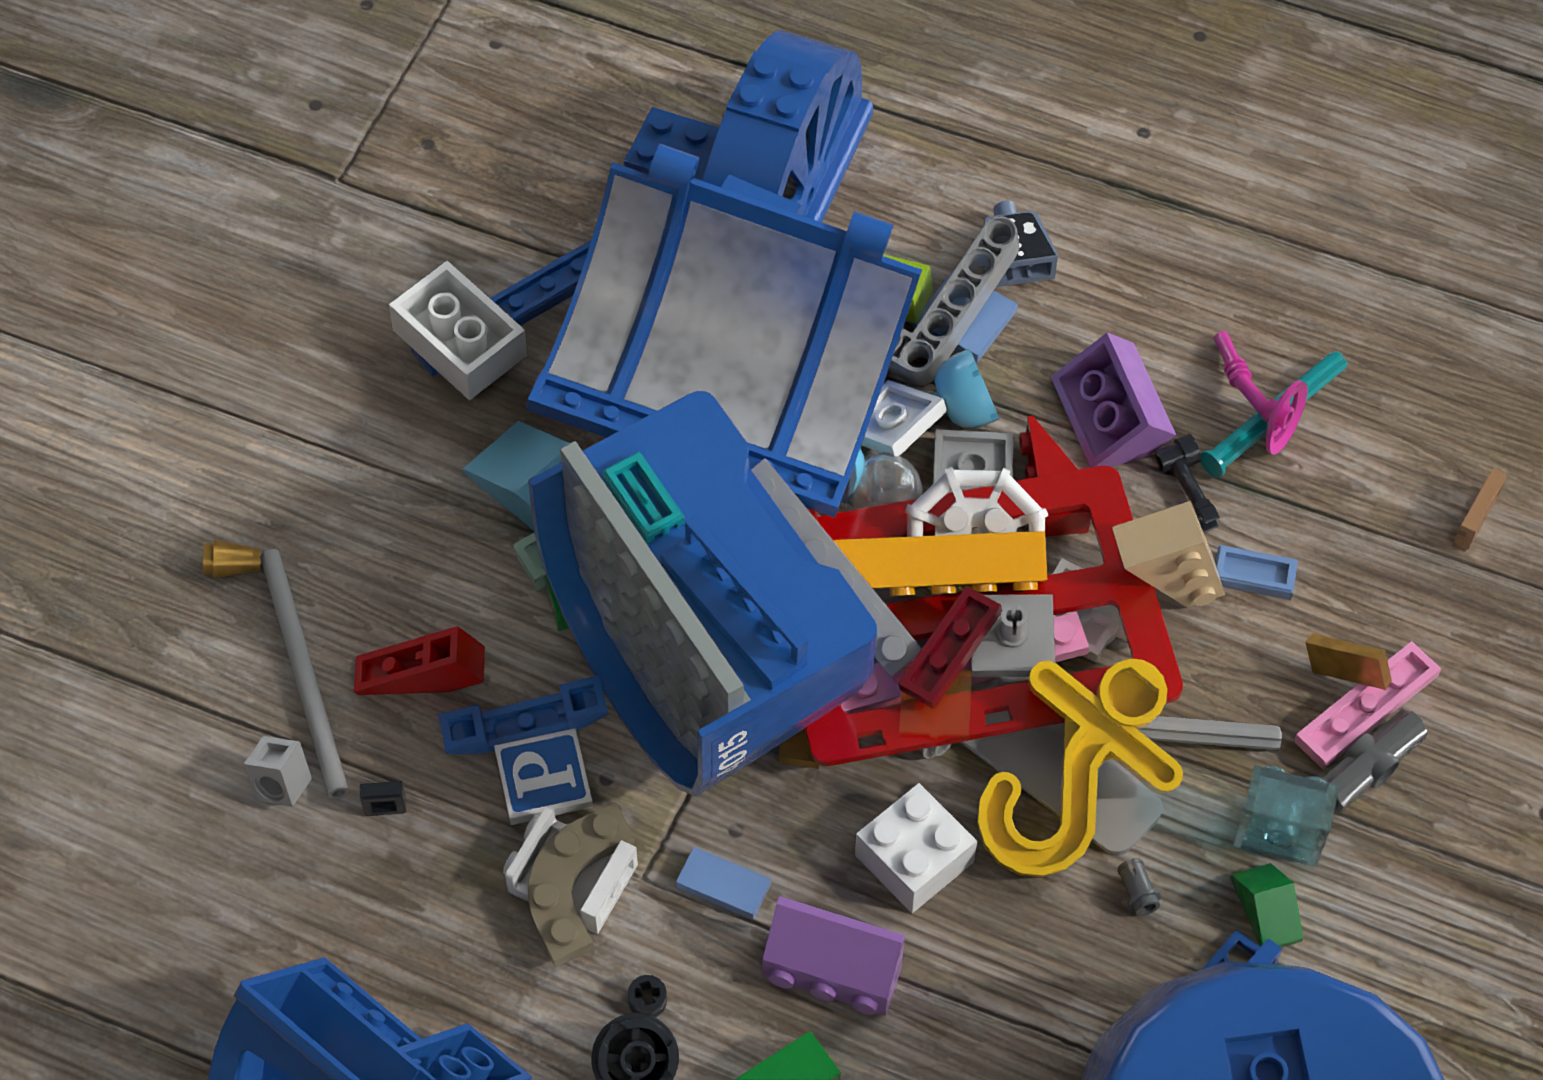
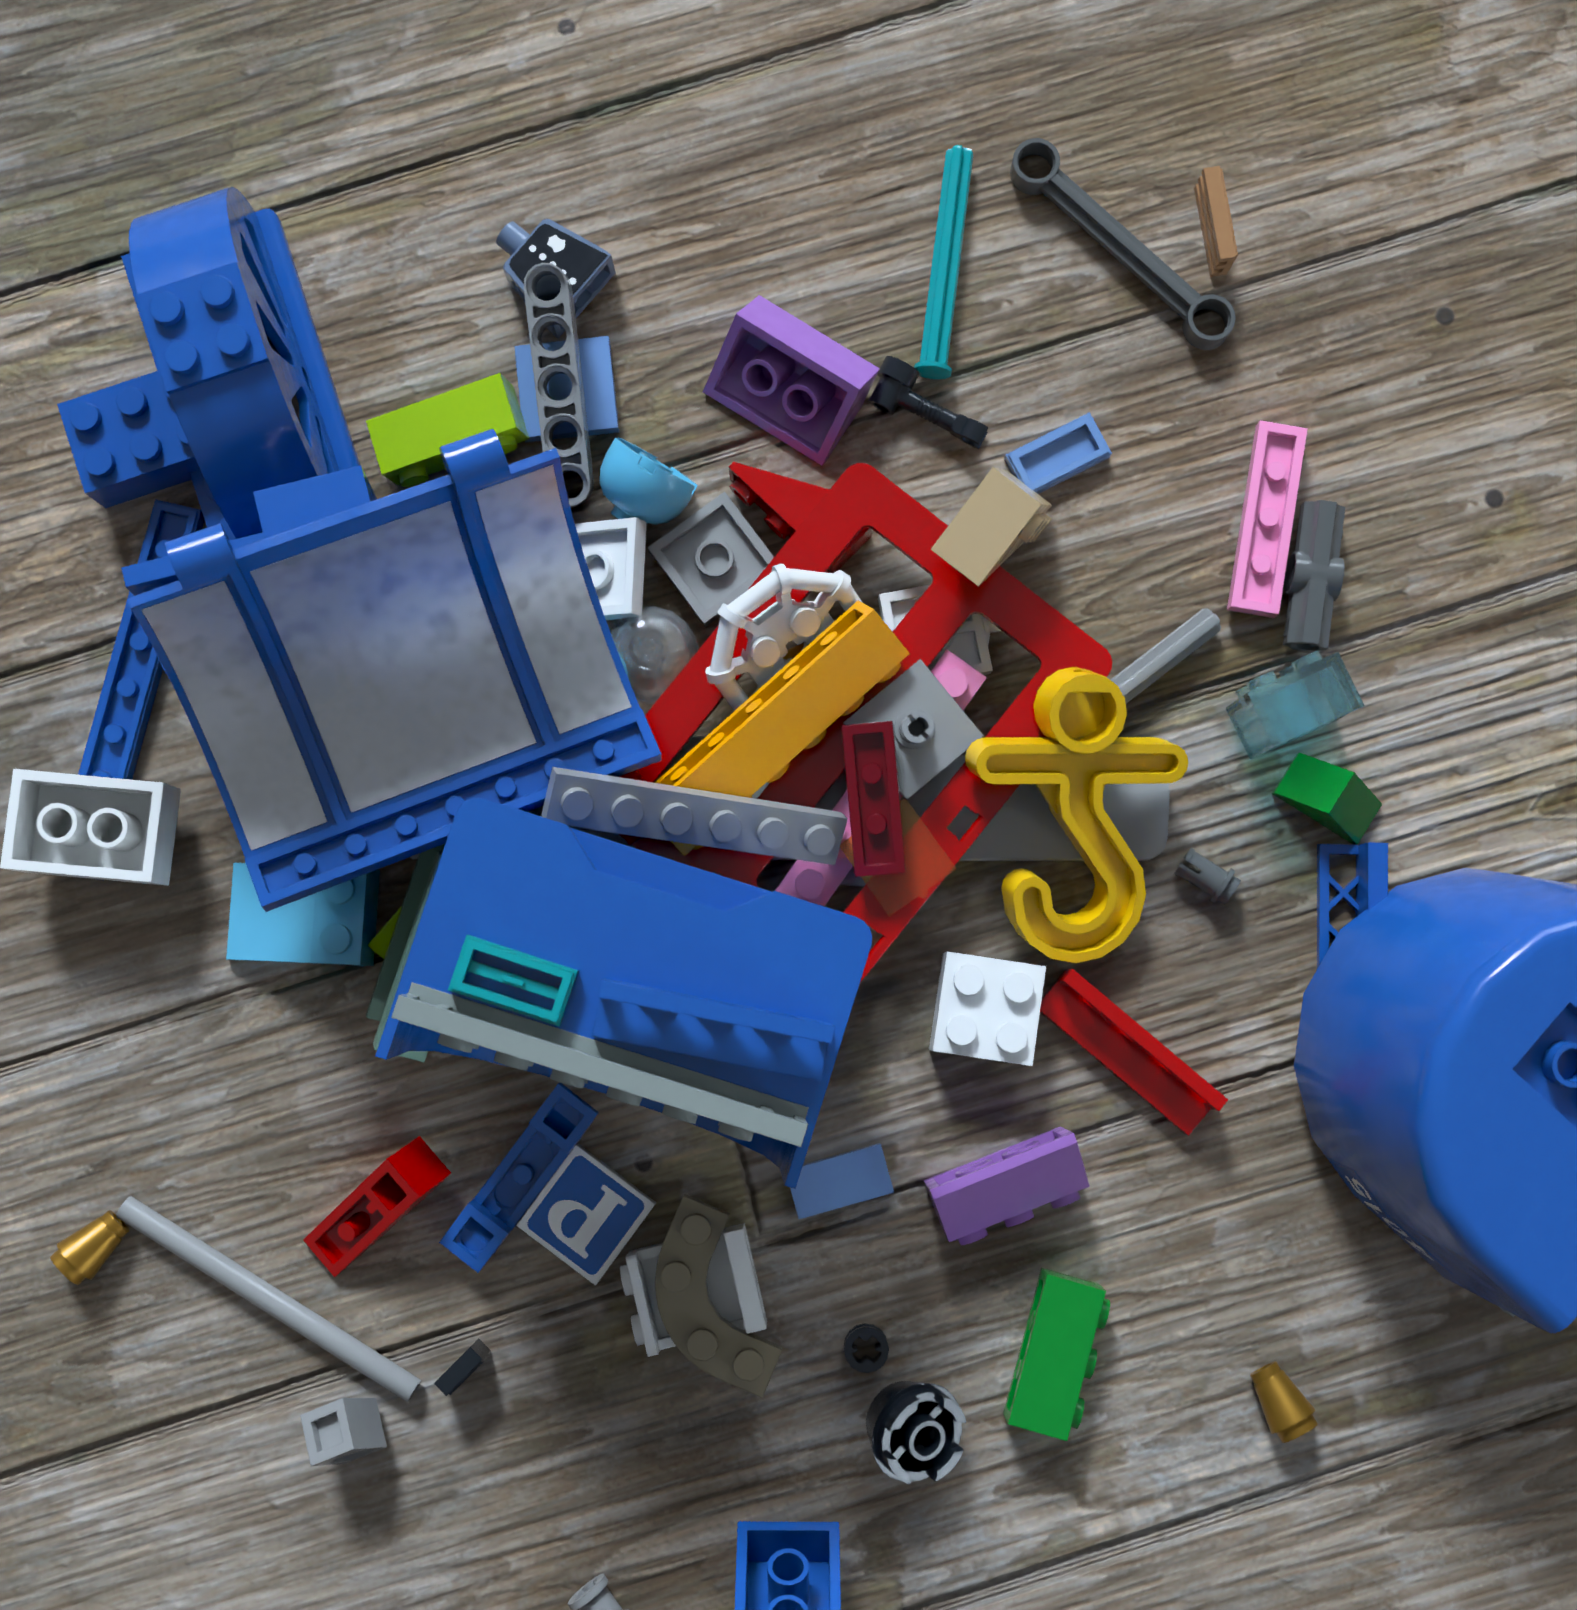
camera: 35 degrees left, 25 degrees up
dark pink dish [1214,331,1308,455] -> none
pearl gold tile [1305,633,1392,690] -> none
none -> dark grey piece [1010,138,1236,350]
none -> red fence [1040,969,1228,1136]

